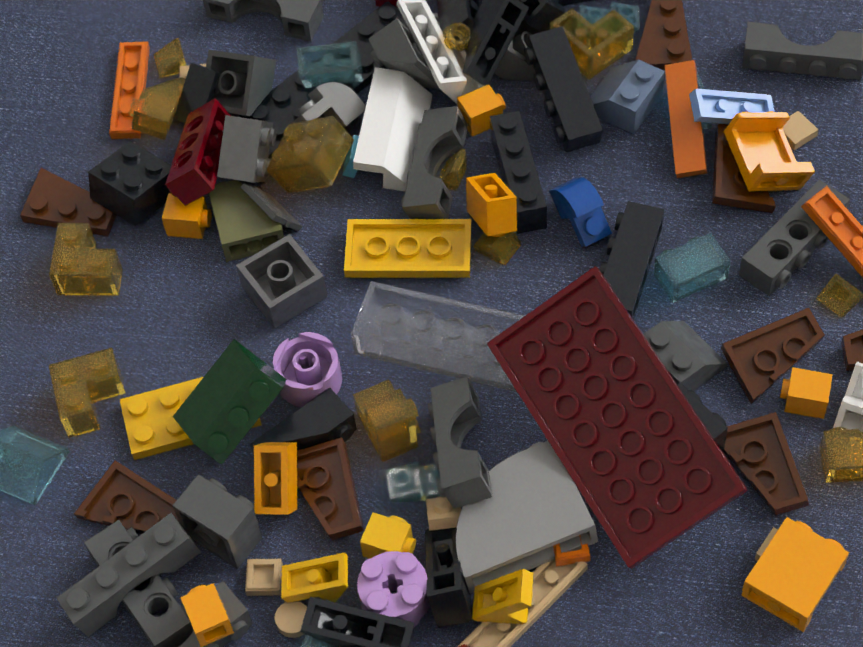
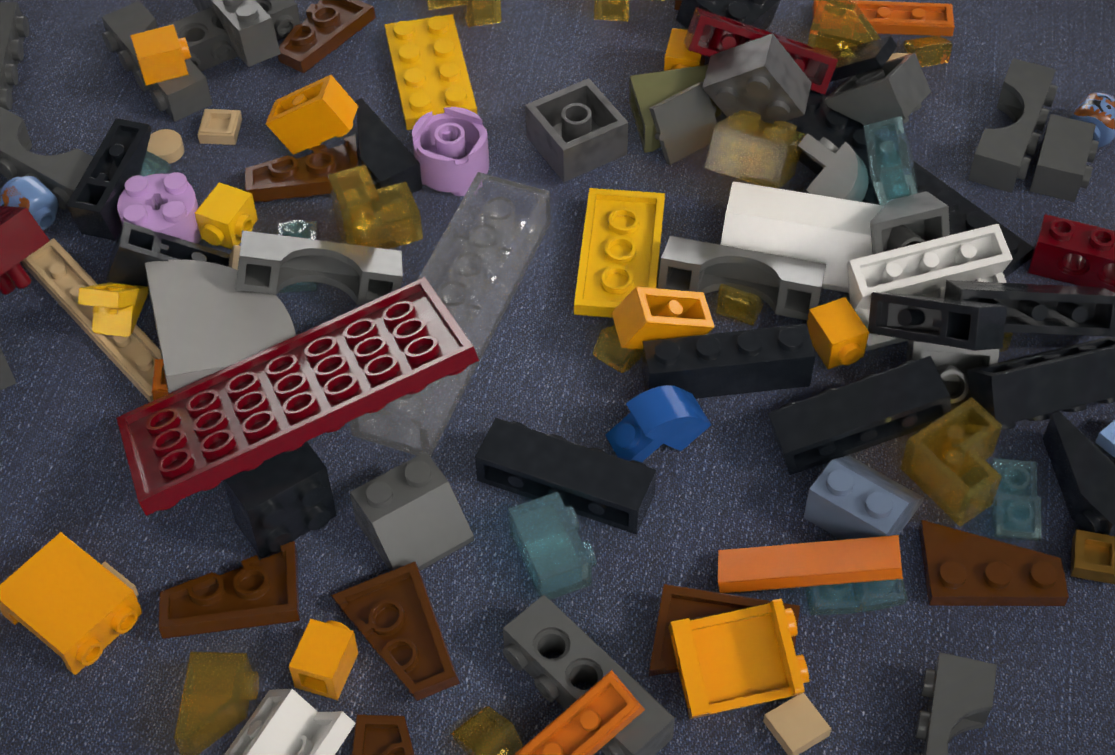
camera: 90 degrees right, 5 degrees down
dark green slope [173,339,287,465] -> none
dark grey brick [173,474,262,569] -> none
yellow slope [281,553,348,603] -> none
clear yellow plate [443,22,471,51] -> none
light blue plate [689,89,774,124] -> none

